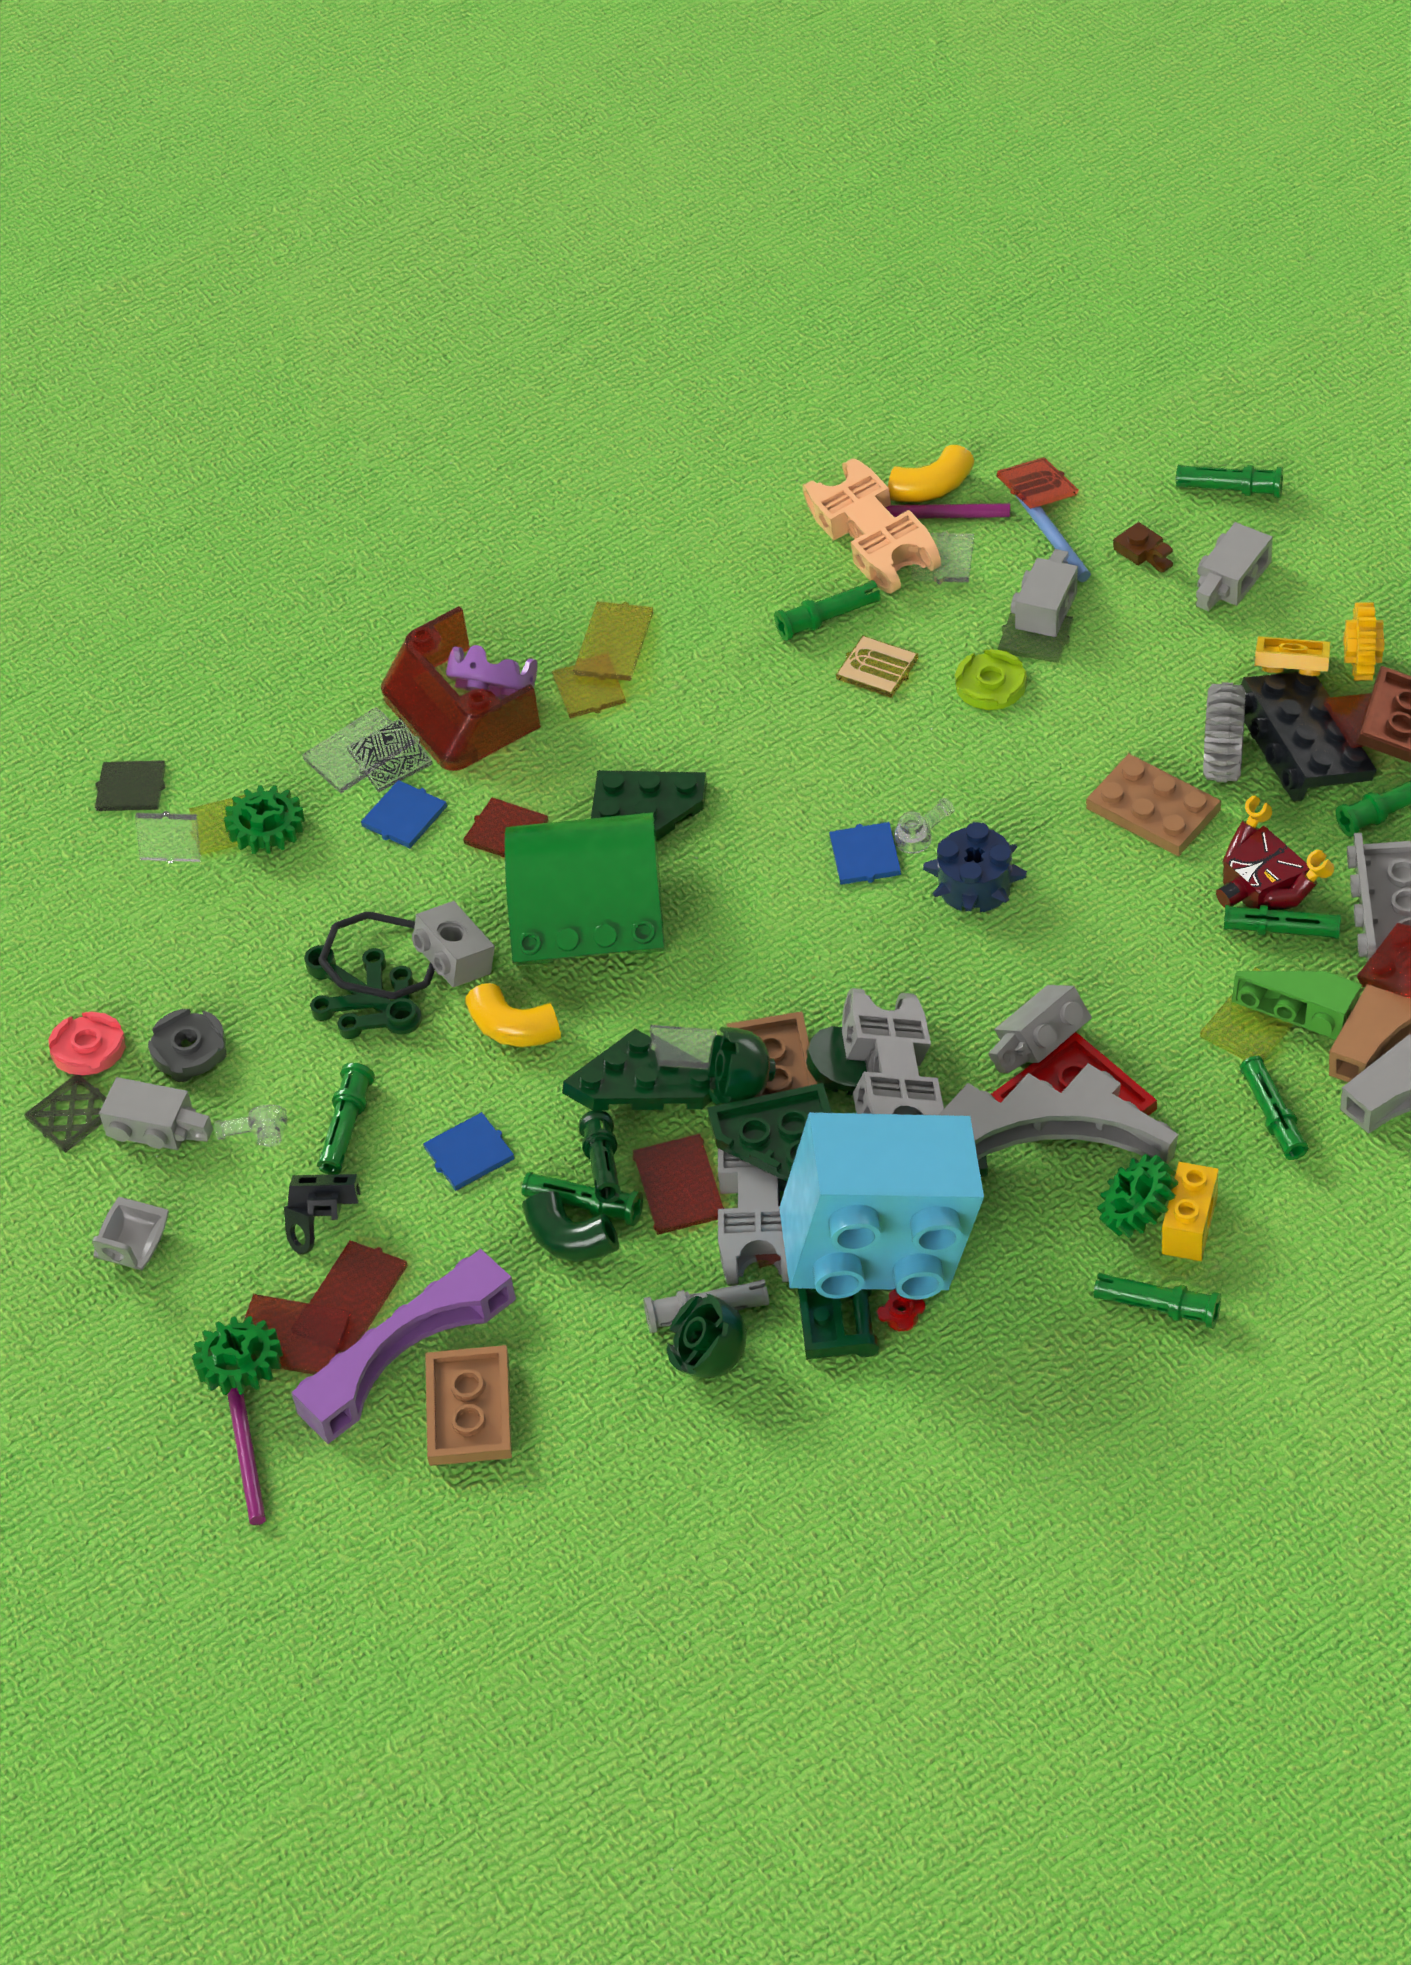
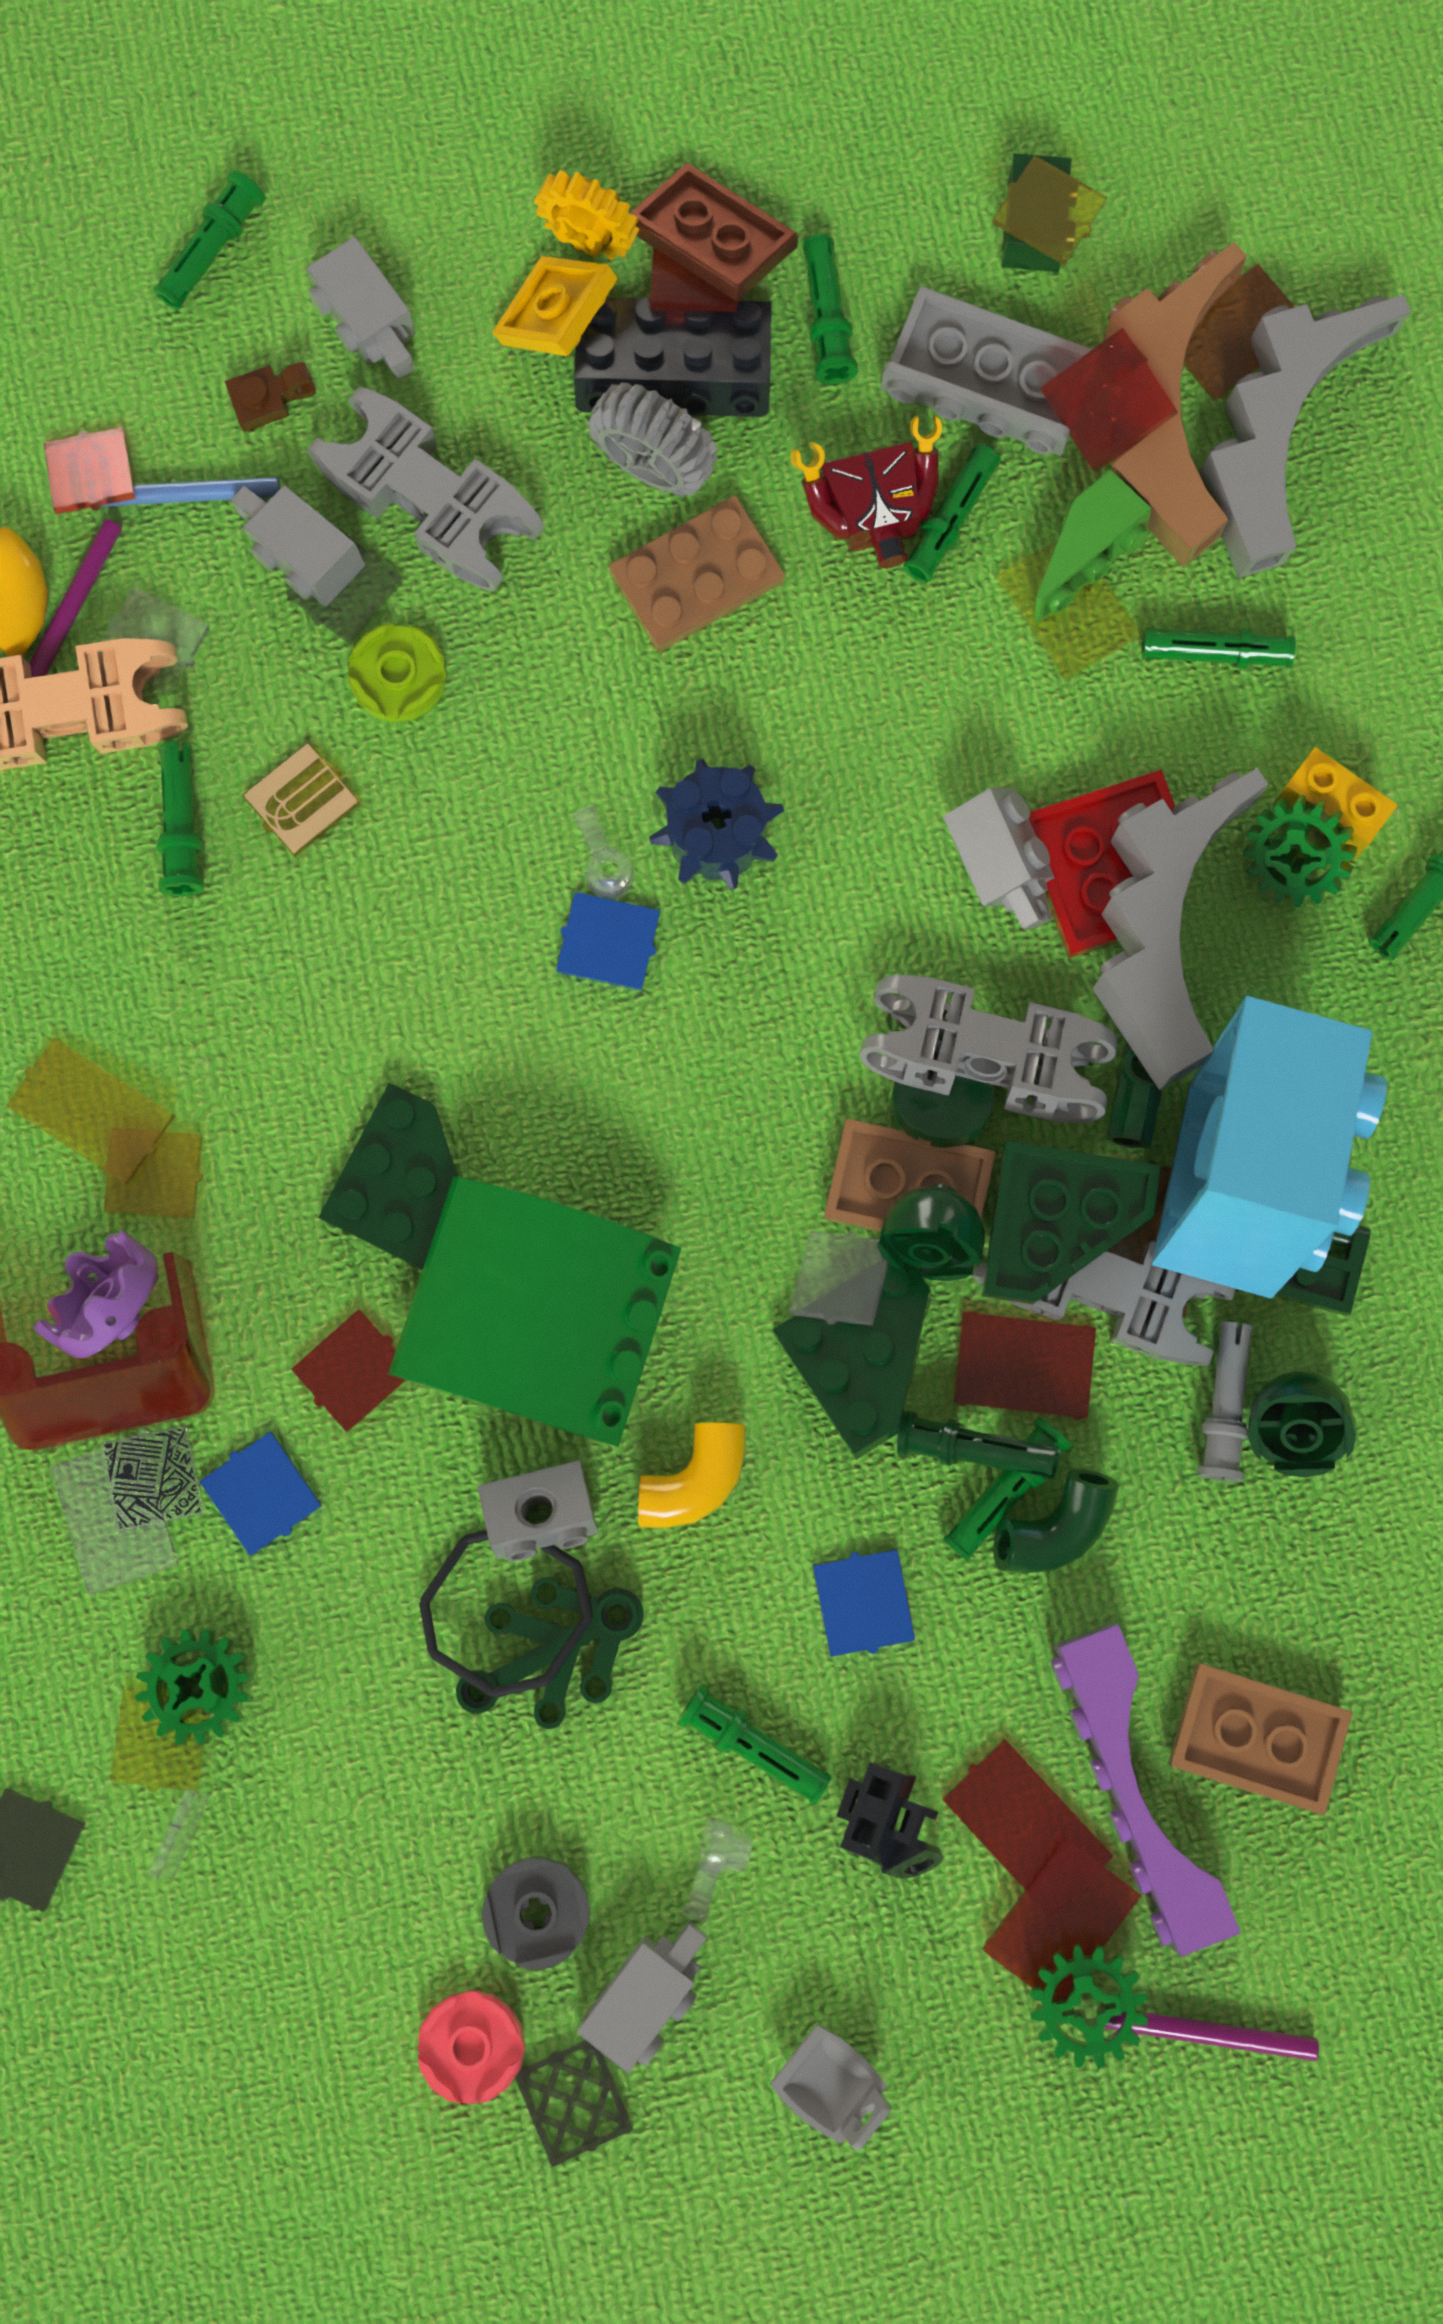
camera: 75 degrees left, 30 degrees up
none -> light grey piece [307,387,545,591]

